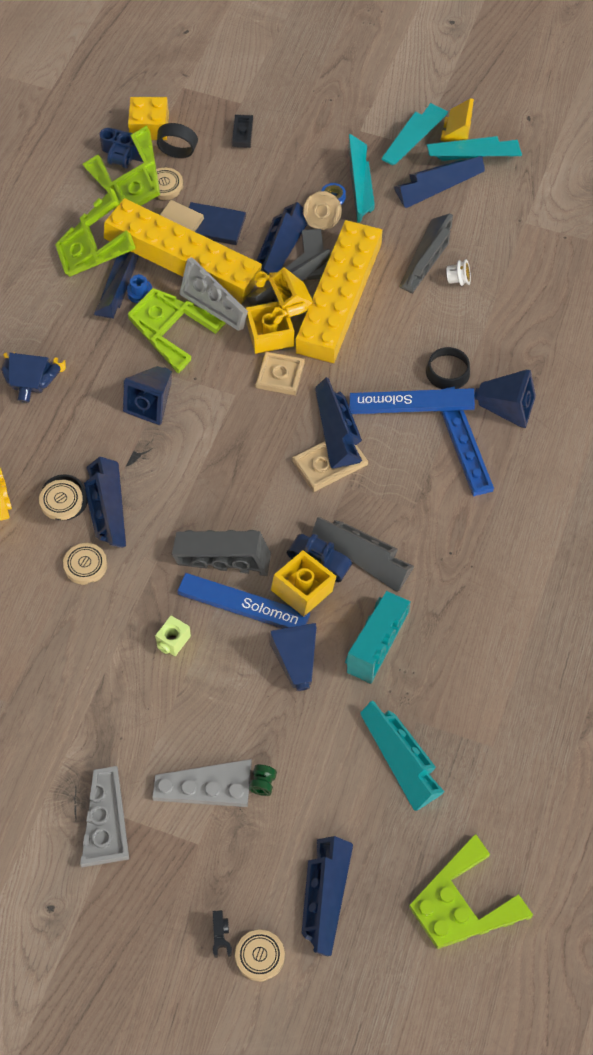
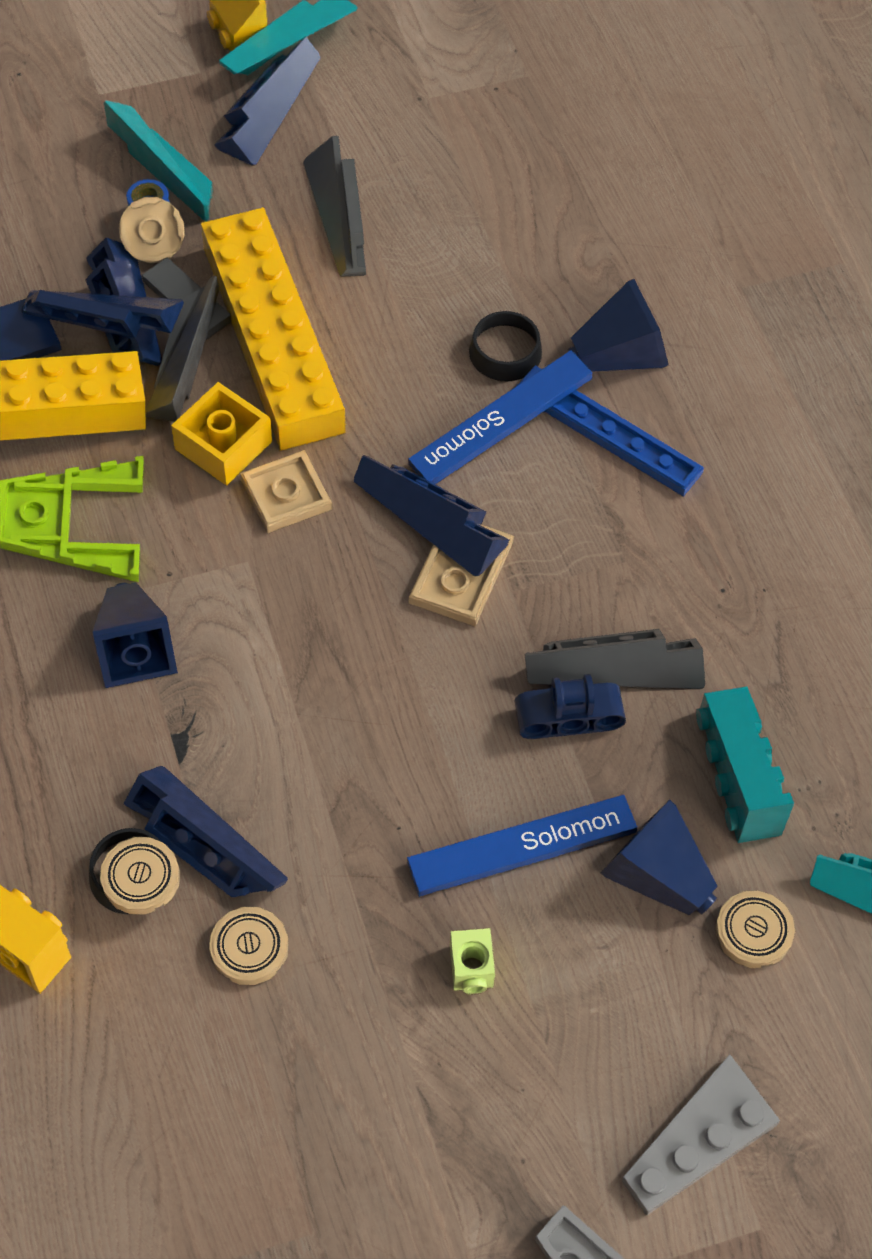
camera: 40 degrees left, 0 degrees up
dark grey wedge [172,530,271,576] -> none
light grey wing [180,257,248,331] -> none
dark green wheel [248,764,277,796] -> none
yellow torso [254,267,313,324] -> none
yellow brick [271,550,336,617] -> none
teal wedge [381,103,448,165] -> none
white piece [446,259,471,286] -> none
none -> dark blue wedge [21,290,184,338]
none -> tan tile [715,891,795,968]

